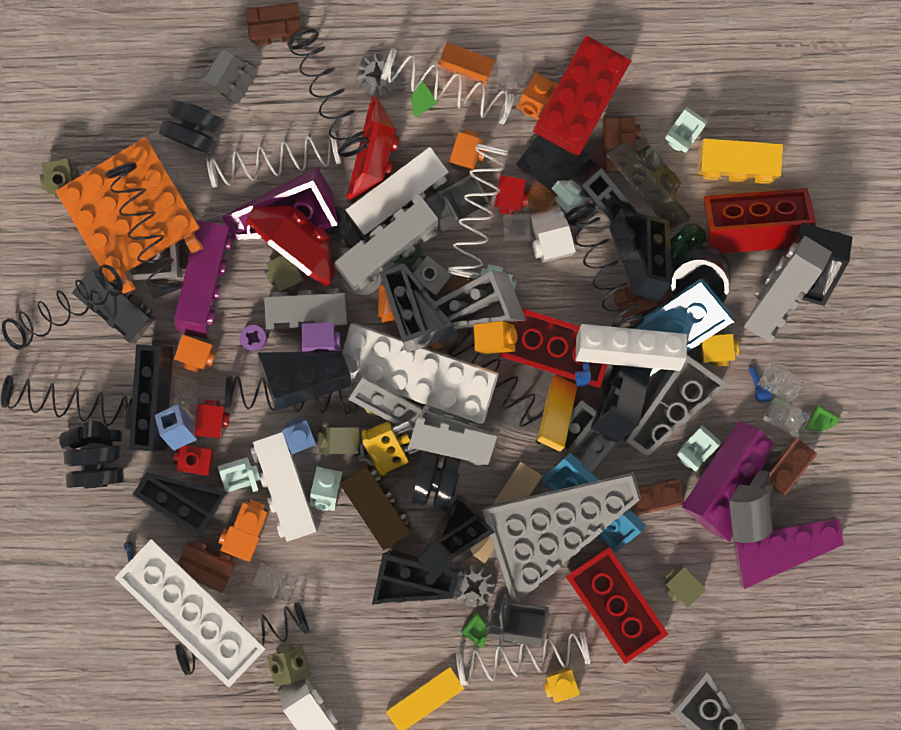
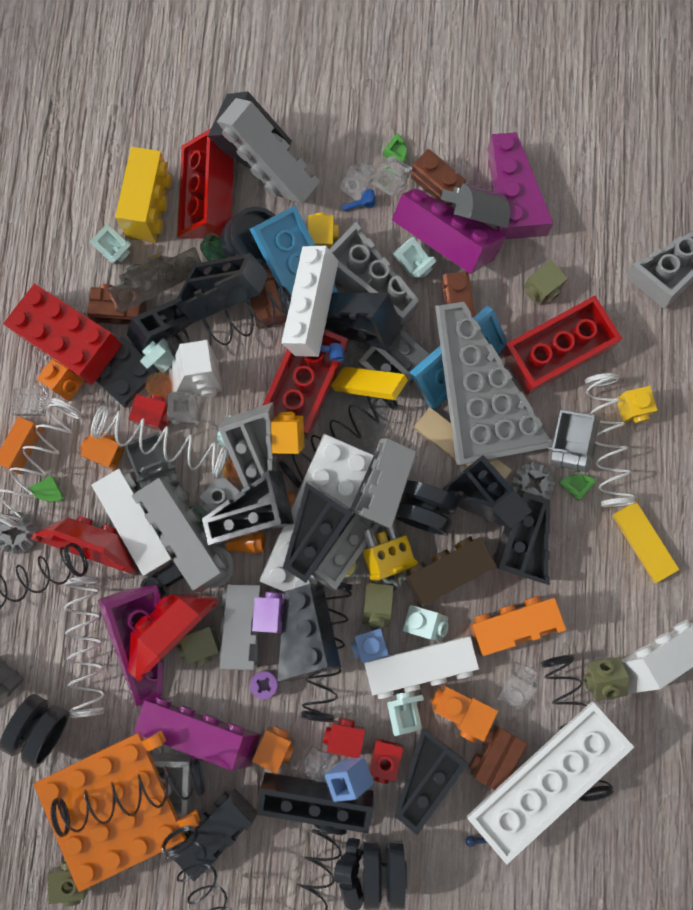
camera: 85 degrees left, 10 degrees down
none -> black wedge [283,480,354,583]
none -> orange wedge [469,596,566,656]

